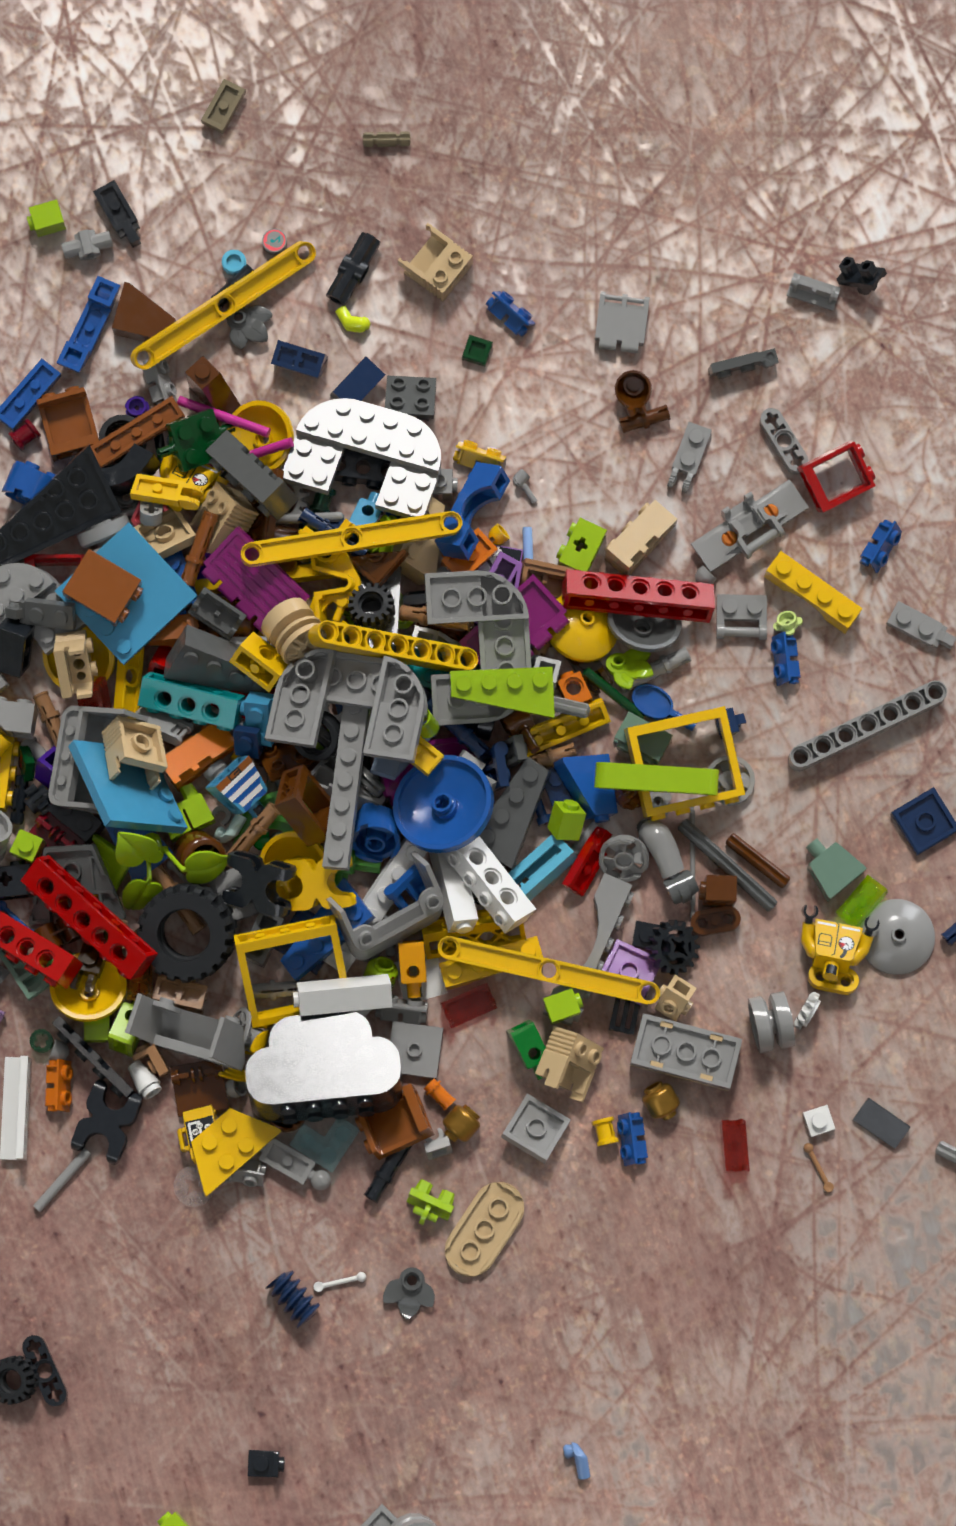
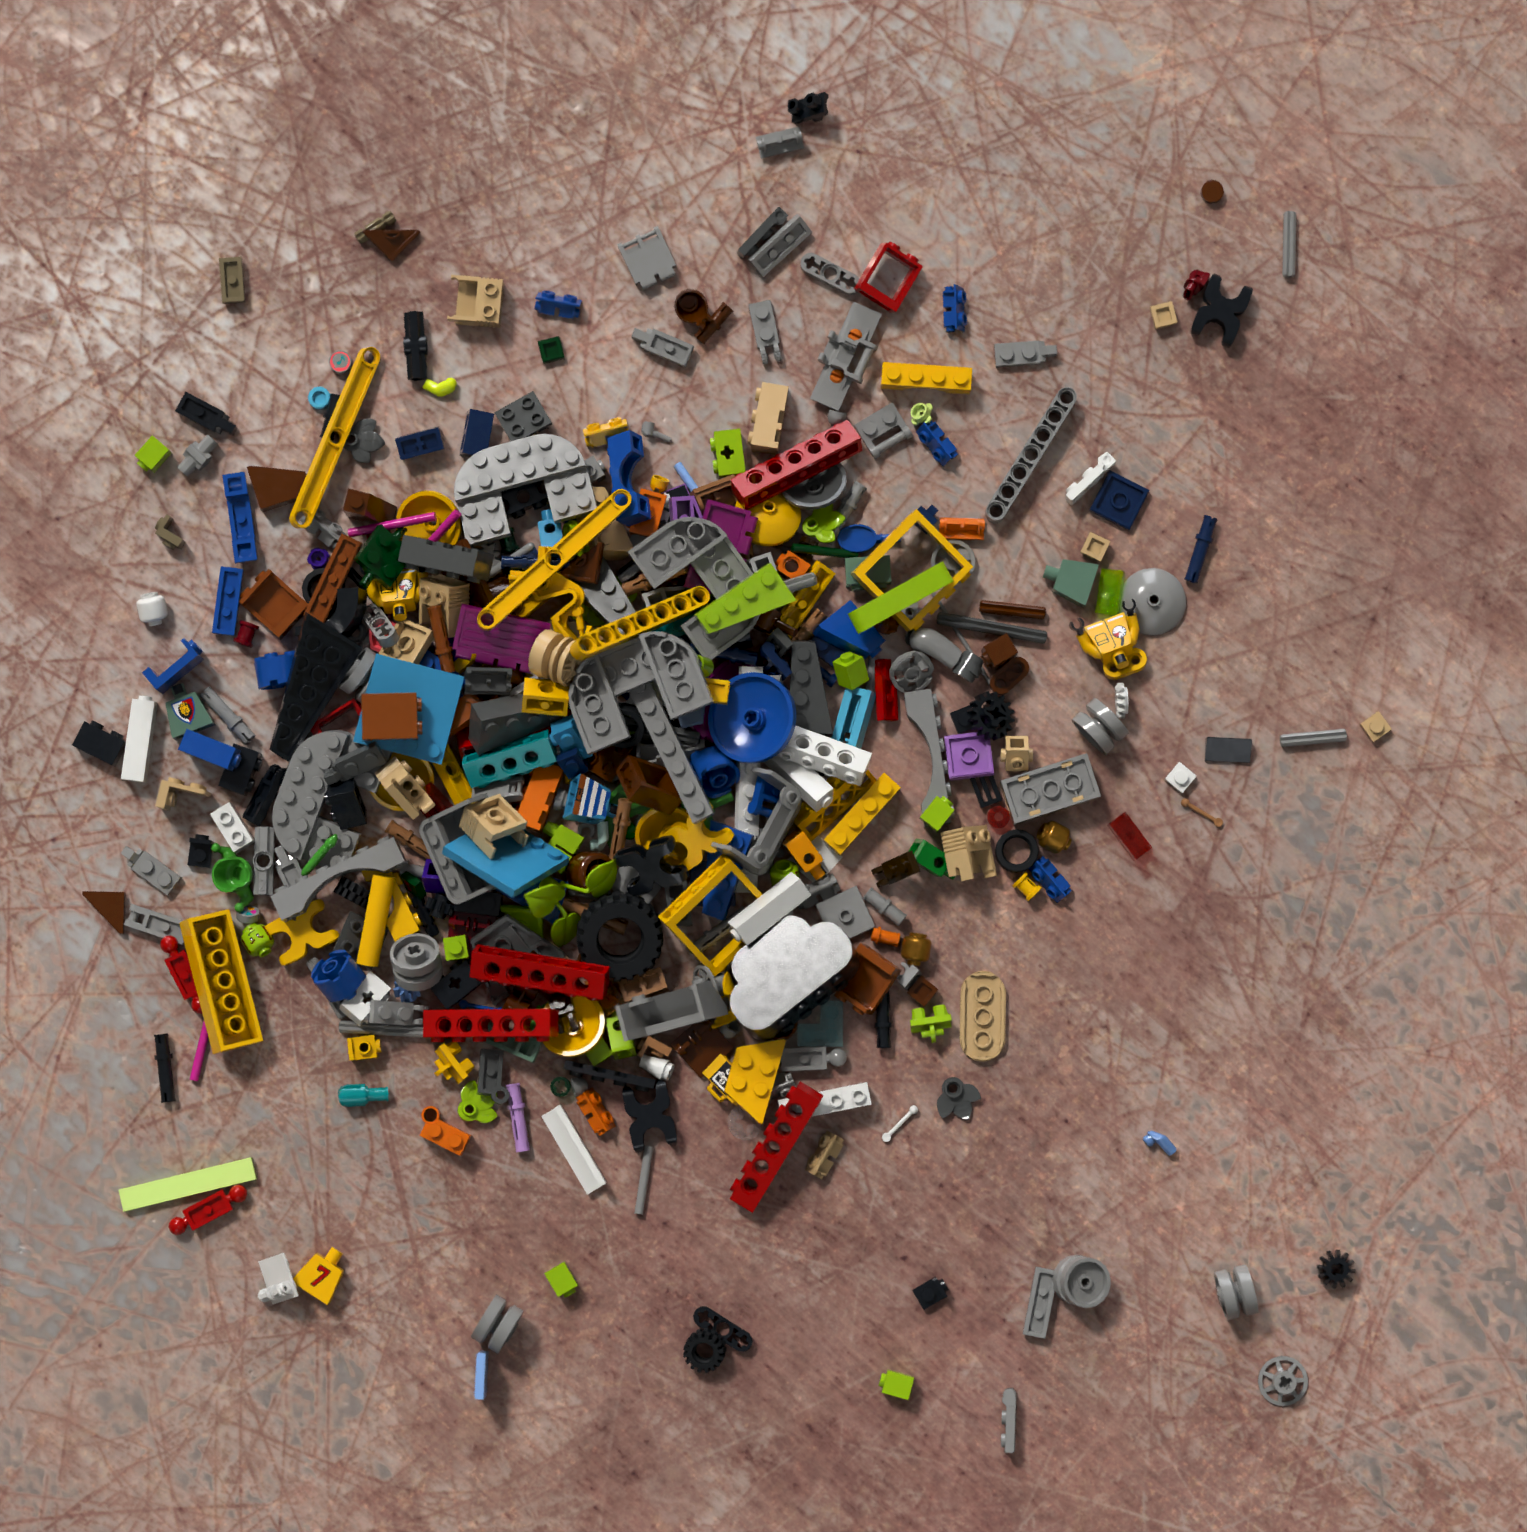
camera: 30 degrees left, 5 degrees up
yellow hinge [130,474,204,511] -> none
dark blue piece [265,1270,320,1329] -> none
black tyre [348,582,395,630] -> none
yellow beam [437,936,660,1004] -> none
clear red hinge [441,983,497,1029] -> none
light grey hinge [501,1094,571,1164] -> none
none -> dark tan bracket [155,515,186,550]
none -> reddish brown tile [362,230,421,262]
none -> light grey hinge [632,328,694,368]
none -> red brick [729,1081,824,1213]
none -> light grey plate [748,214,812,277]
none -> white brick [778,1082,872,1117]
none -> tan hinge [805,1130,844,1179]
none -> light grey pin [863,887,907,926]
none -> dark brown hinge [871,851,920,888]
none -> reddish brown plate [907,975,939,1007]
none -> orange hinge [939,517,985,540]
none -> clear red plate [987,806,1010,828]
none -> black tyre [995,829,1039,873]
none -> white hinge [1065,452,1116,505]
none -> tan plate [1080,532,1110,562]

